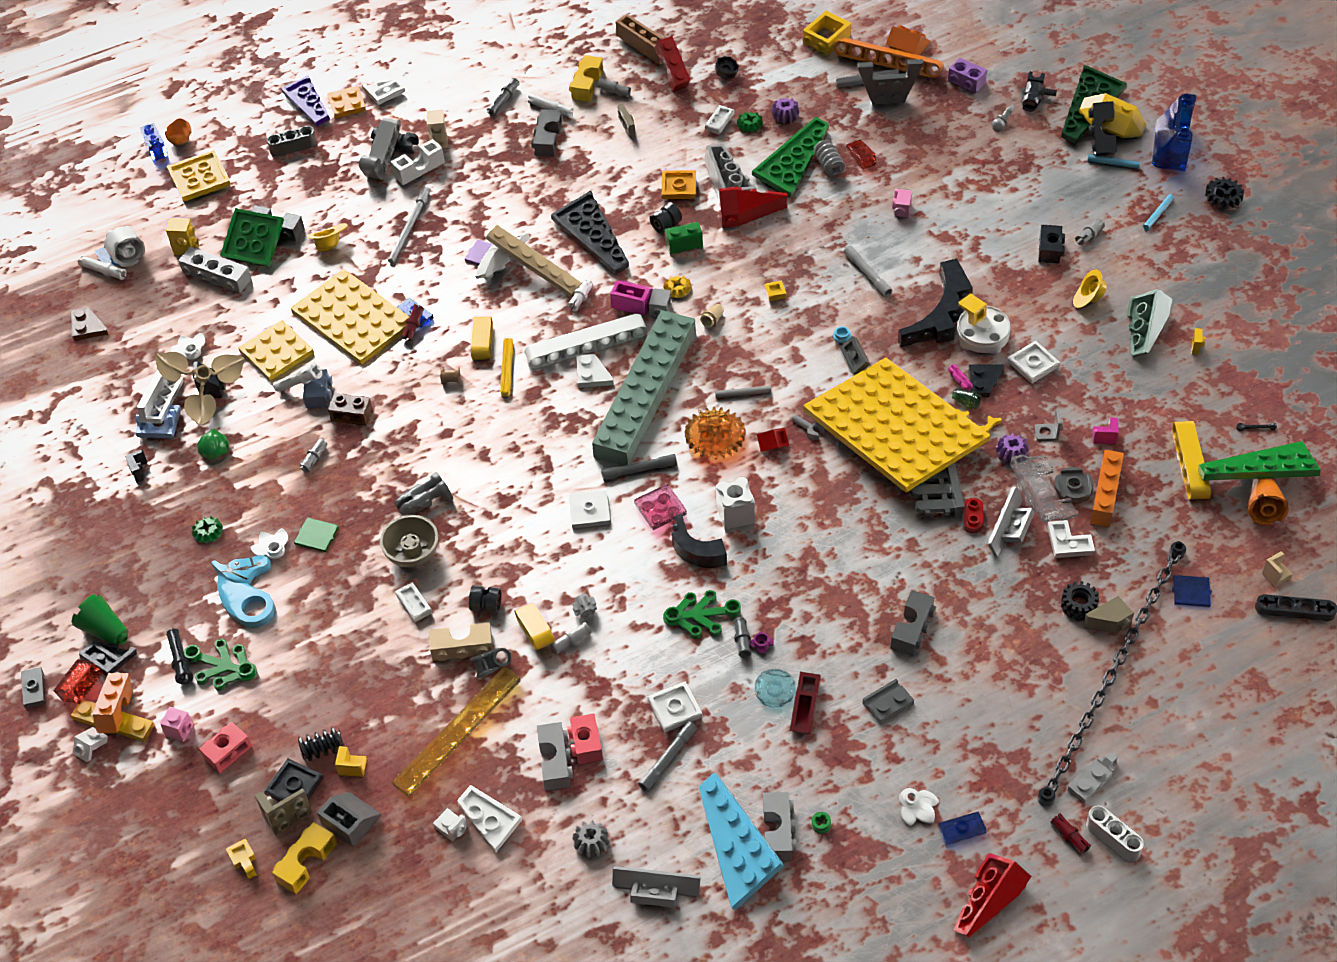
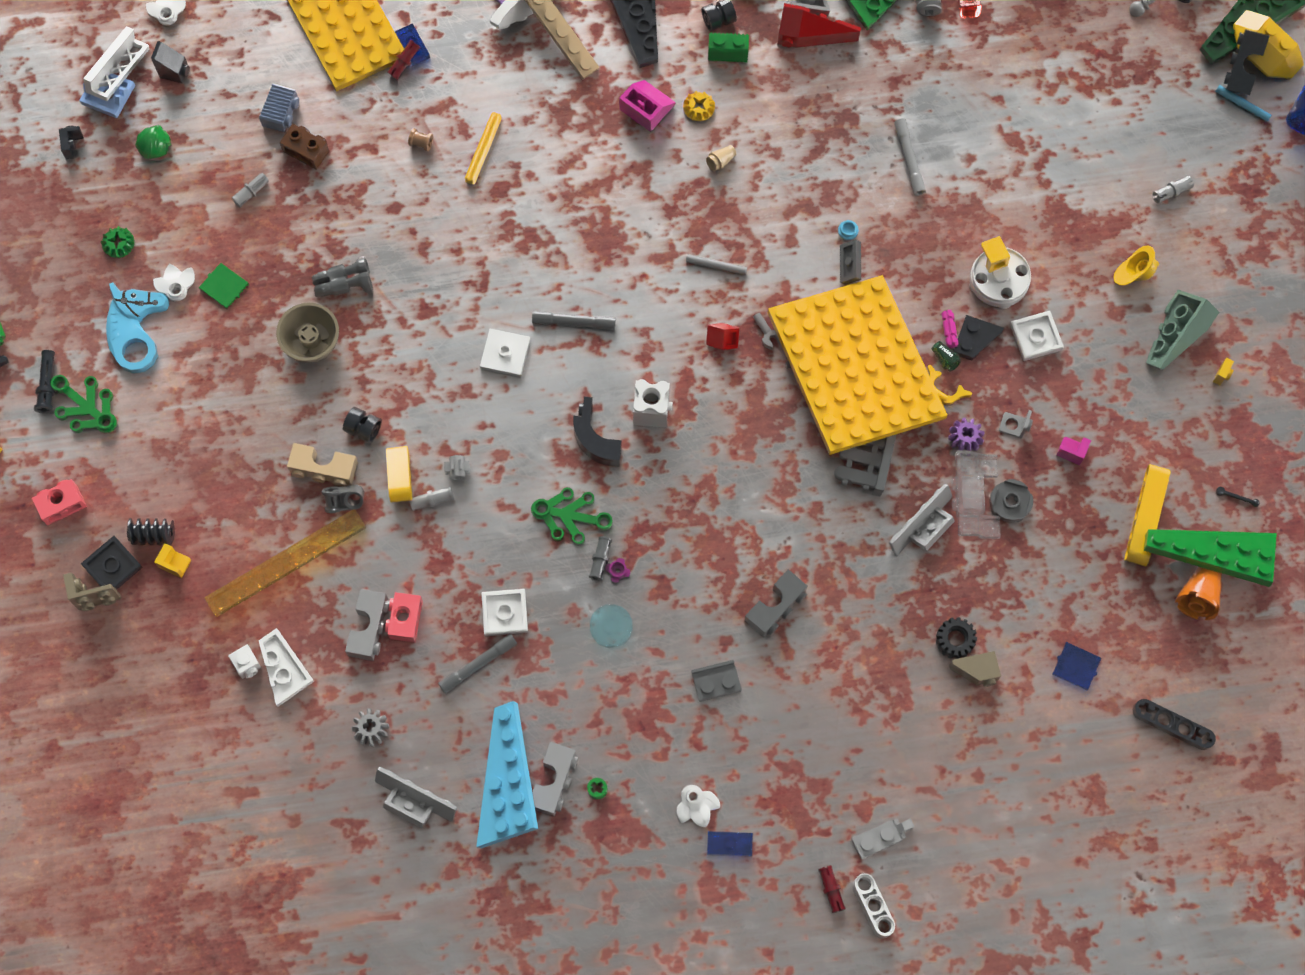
camera: 15 degrees right, 20 degrees up
tan plant [155,352,245,425] -> none
bright pink brick [160,707,193,742] -> none
yellow plate [226,838,257,880] -> none
plate [238,320,314,381] -> none
yellow arch [272,822,337,895] -> none
white pin [273,363,322,393] -> none
dark grey slope [317,792,382,847] -> none
white plate [395,582,432,622] -> none
yellow beam [471,316,493,360] -> none
white beam [524,314,648,368] -> none
white pin [567,279,594,311] -> none
white wing [576,354,614,388] -> none
sand green brick [592,310,696,466] -> none
clear pink plate [634,484,687,530] -> none
light grey brick [649,288,671,317] -> none
clear orange gear [684,407,746,460] -> none
yellow plate [764,280,786,301] -> none
dark red slope [790,671,821,734] -> none
bright pink brick [892,189,912,218] -> none
black arch [898,258,973,347] -> none
red wedge [954,853,1032,938] -> none
red plate [963,498,983,534] -> none
black piece [1037,541,1186,807] -> none
black brick [1038,224,1065,264] -> none
white plate [1047,520,1095,558] -> none
orange arch [1090,450,1124,527] -> none
medium azure bar [1143,194,1174,230] -> none
tan panel [1262,551,1292,587] -> none

